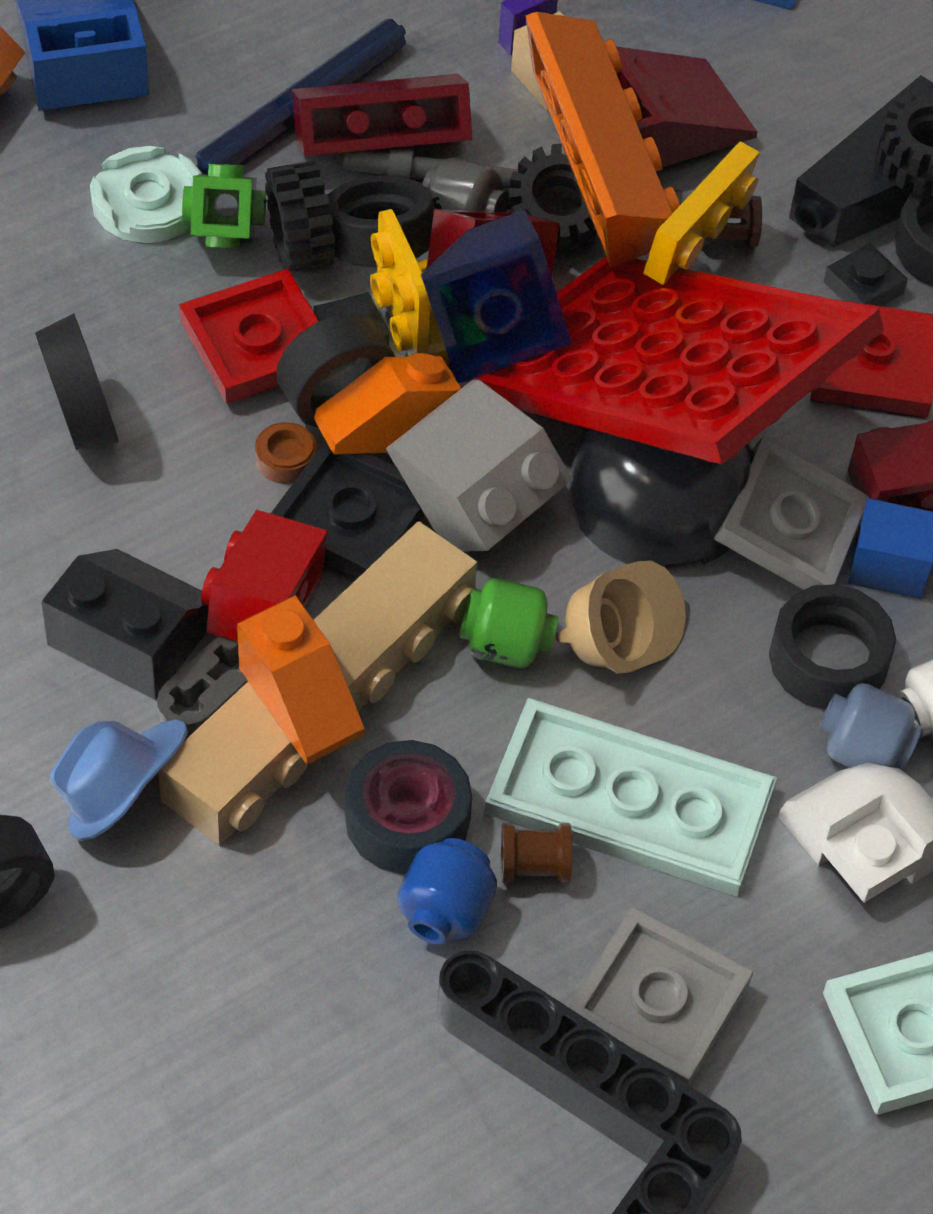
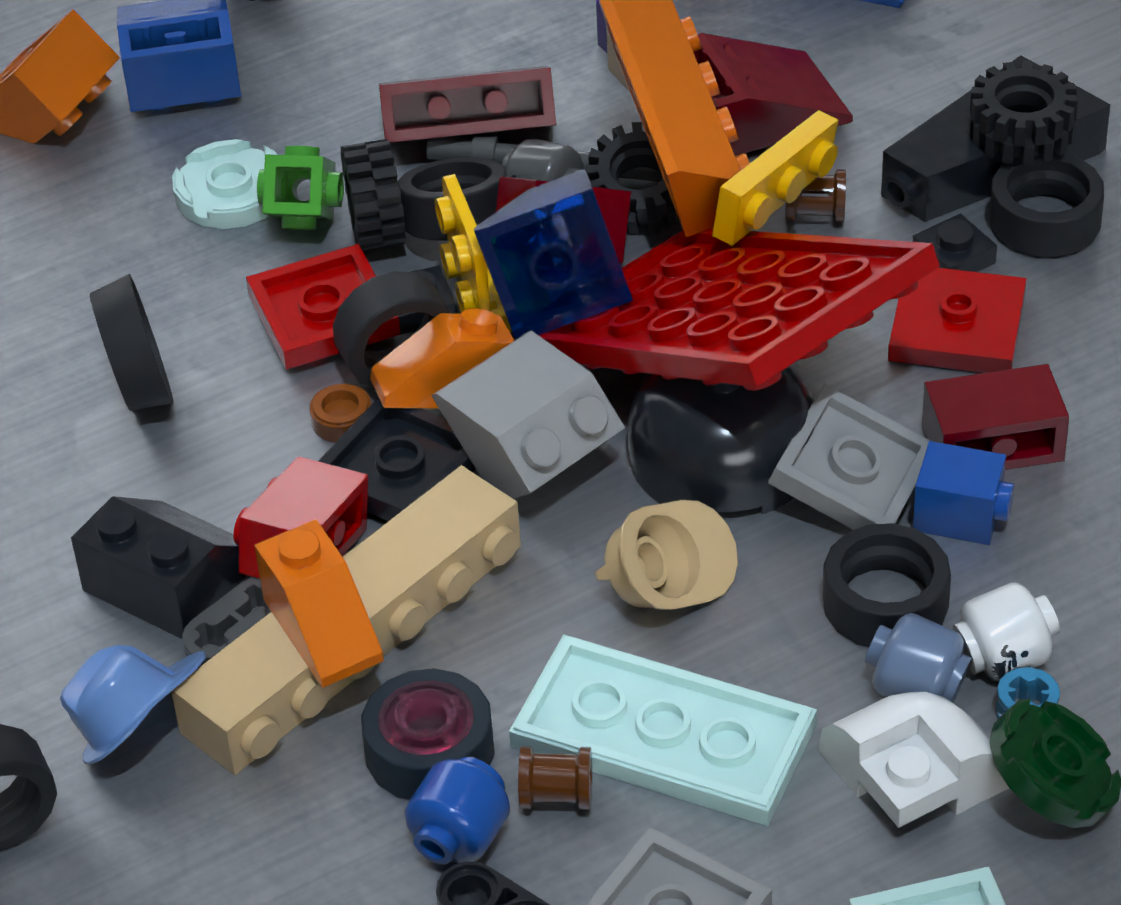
camera: 10 degrees right, 10 degrees down
dark blue axle [195,19,406,175] -> none
bright green head [460,578,558,669] -> none

